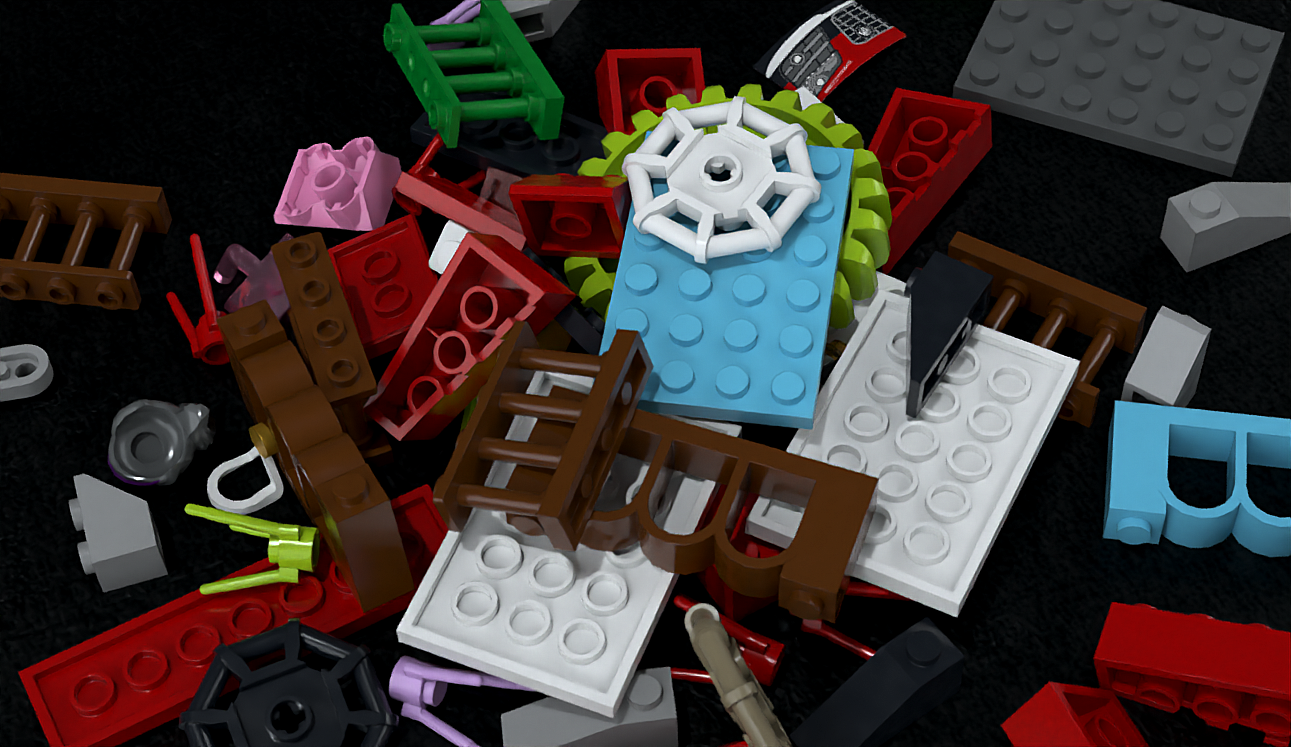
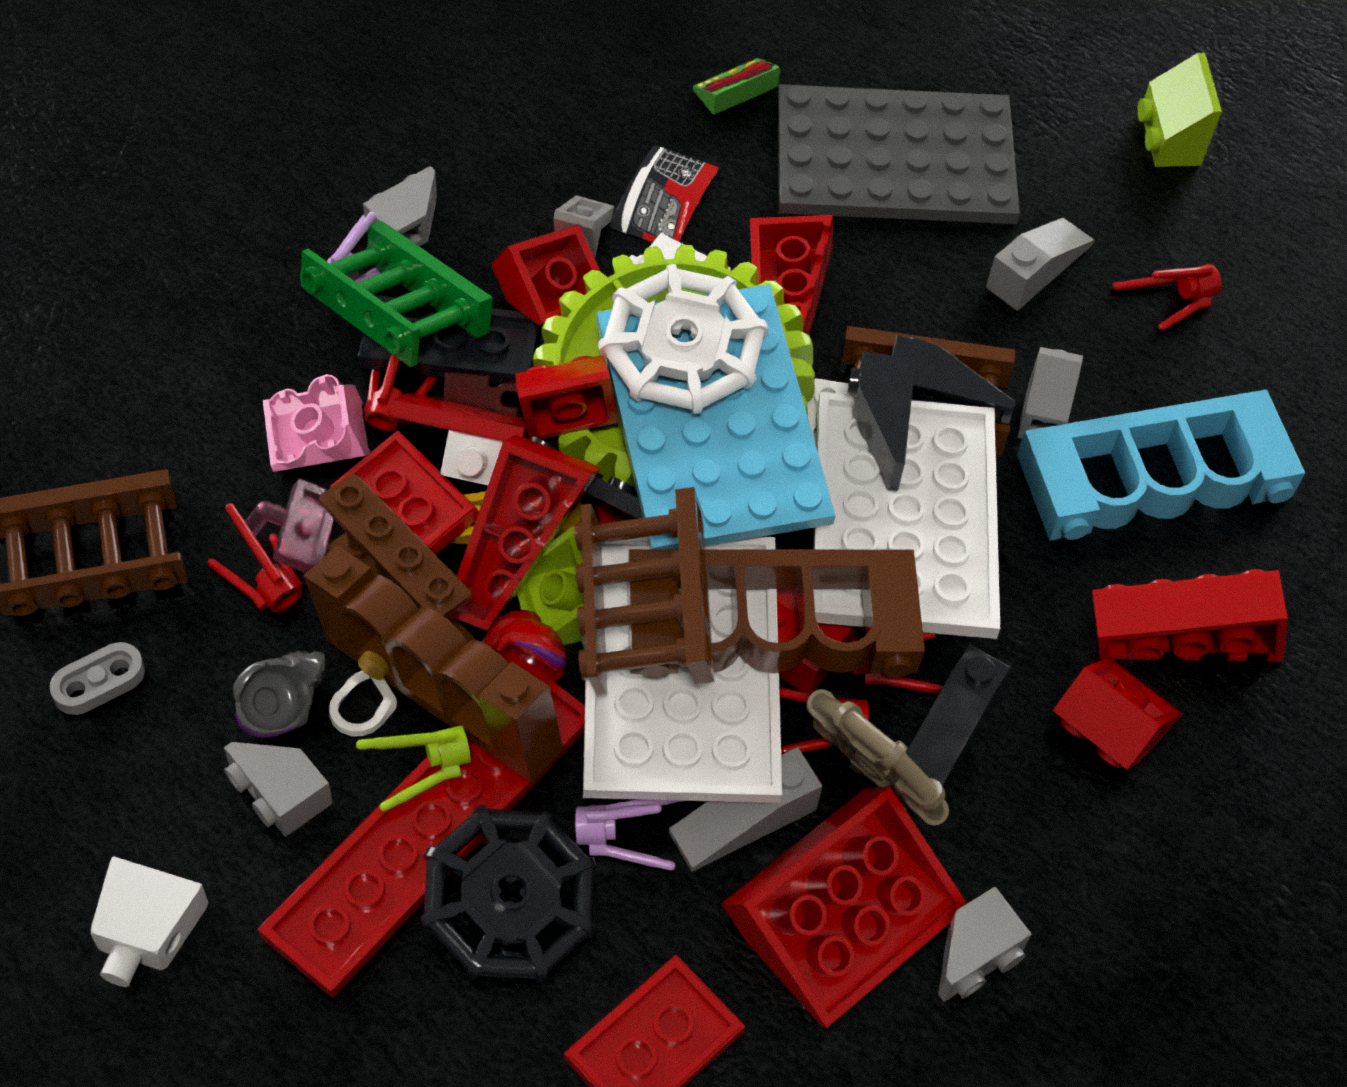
camera: 30 degrees left, 5 degrees up
none -> red hair [482,610,567,683]
none -> light grey slope [553,196,614,258]
none -> black slope [892,335,1015,425]

